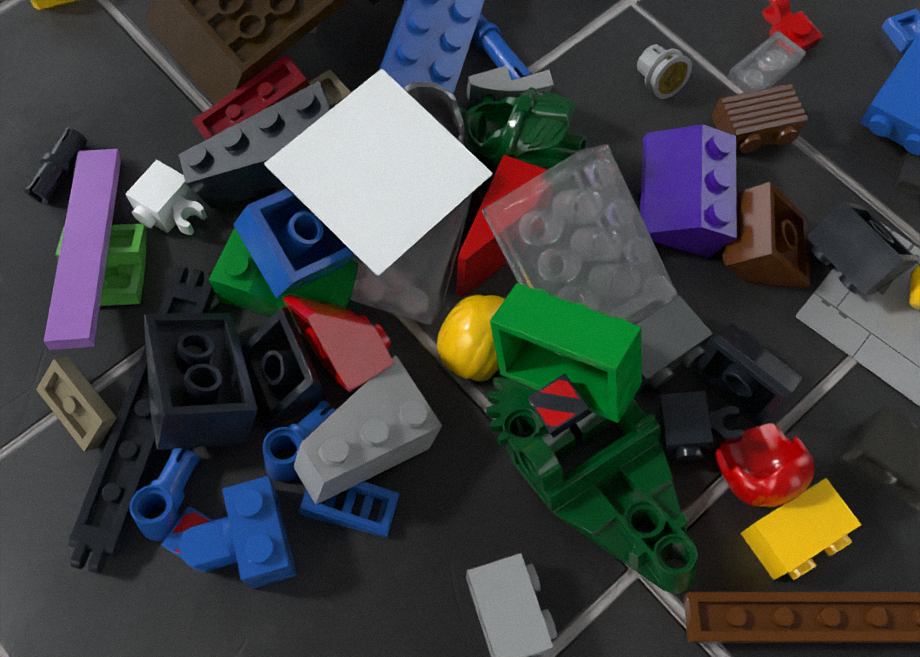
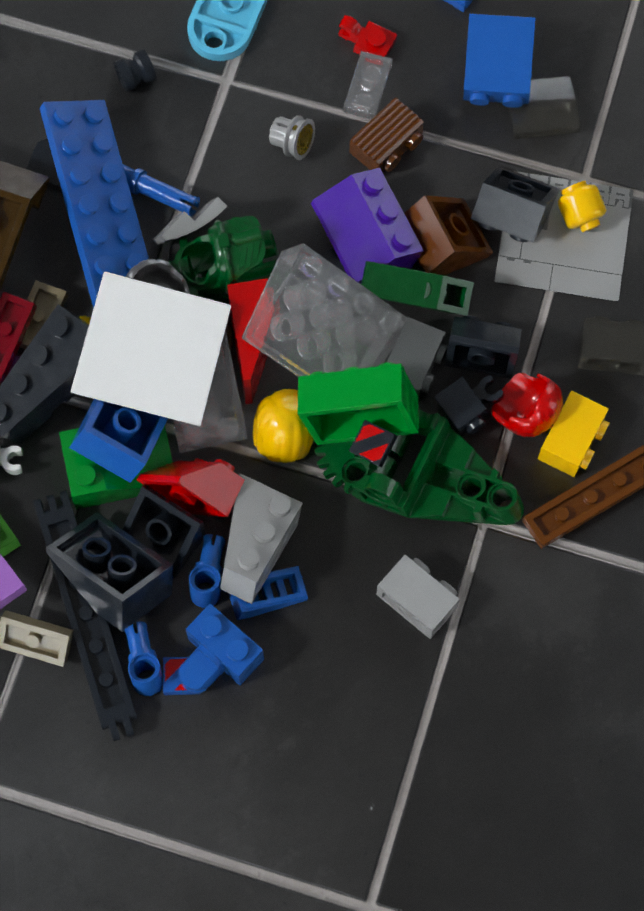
camera: 30 degrees left, 5 degrees up
none -> dark green slope [359,261,474,316]

